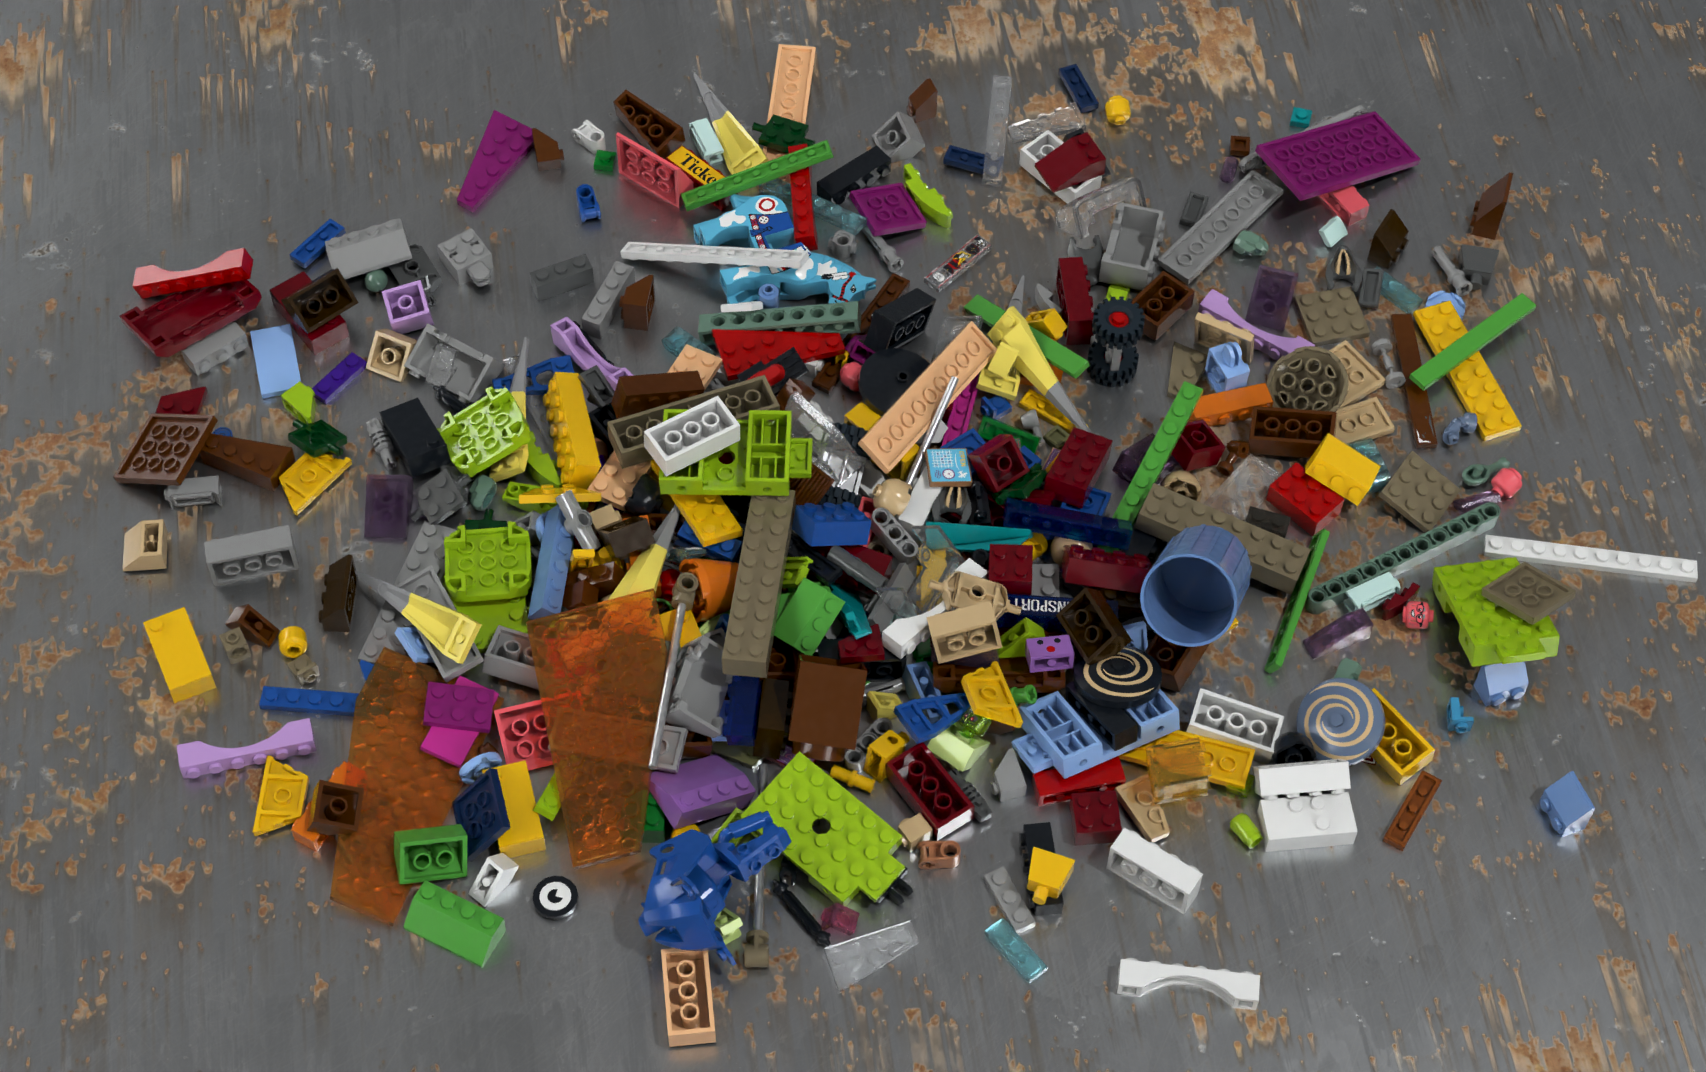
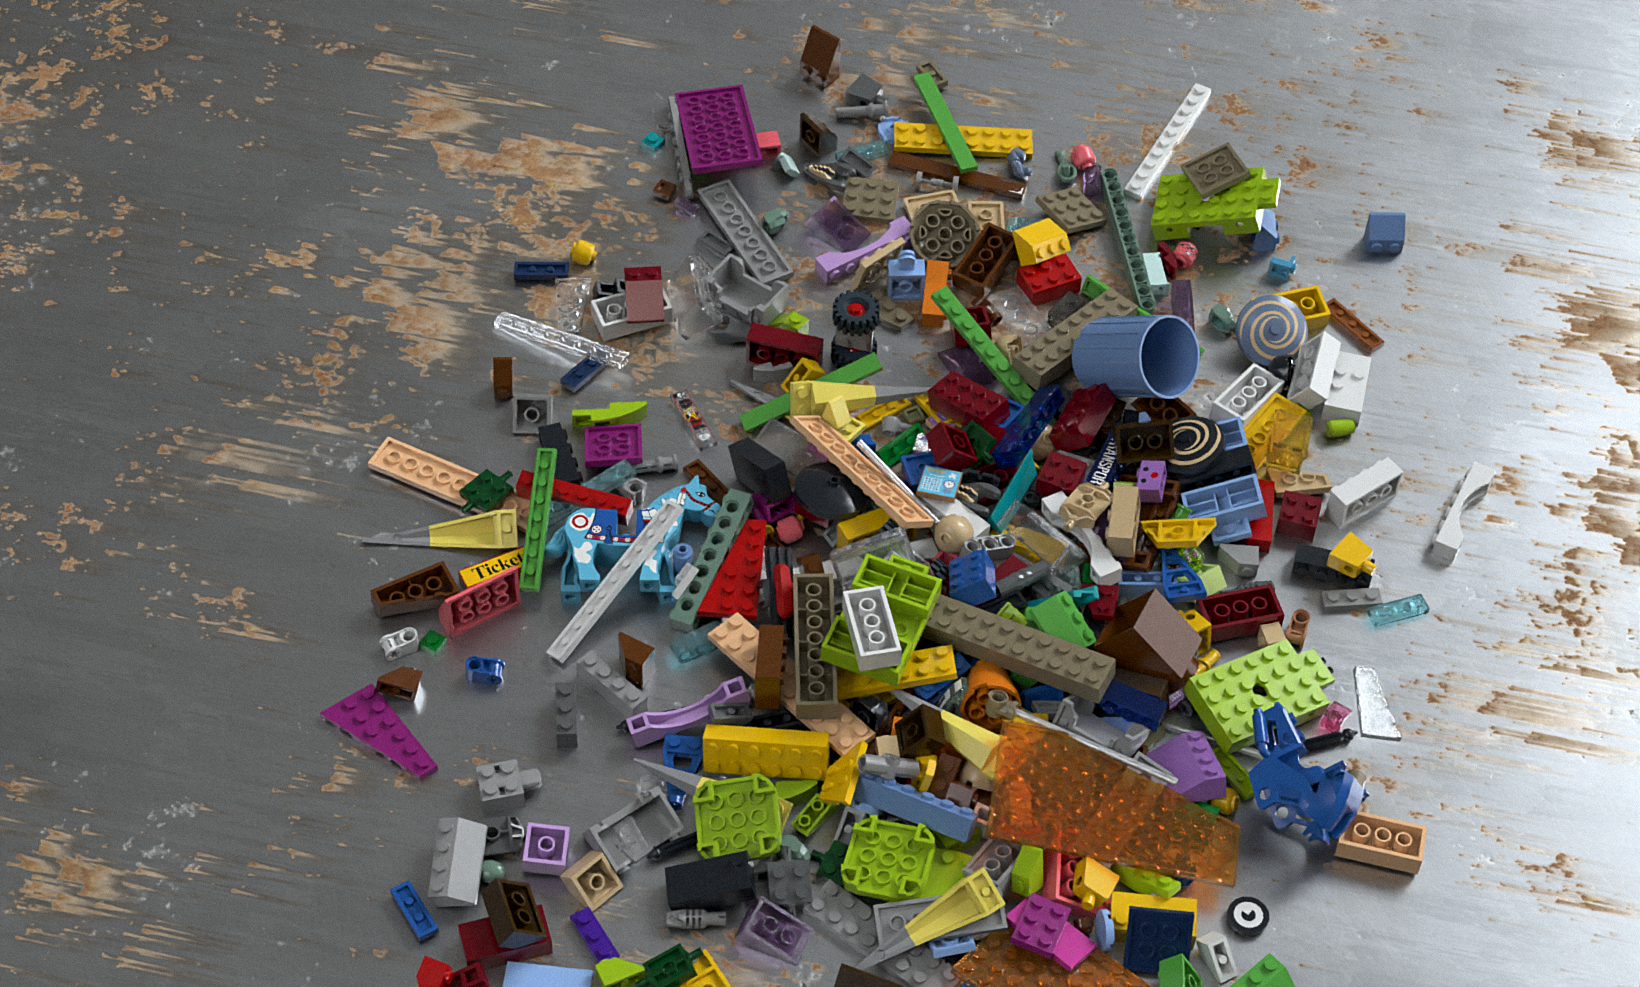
camera: 70 degrees left, 5 degrees down
light aqua window [689,118,724,166] -> none
reddish brown brick [1132,271,1195,341] -> none
none -> dark tan plate [916,60,948,89]
none -> lime slope [1011,844,1044,897]
none -> yellow torso [1072,856,1120,910]

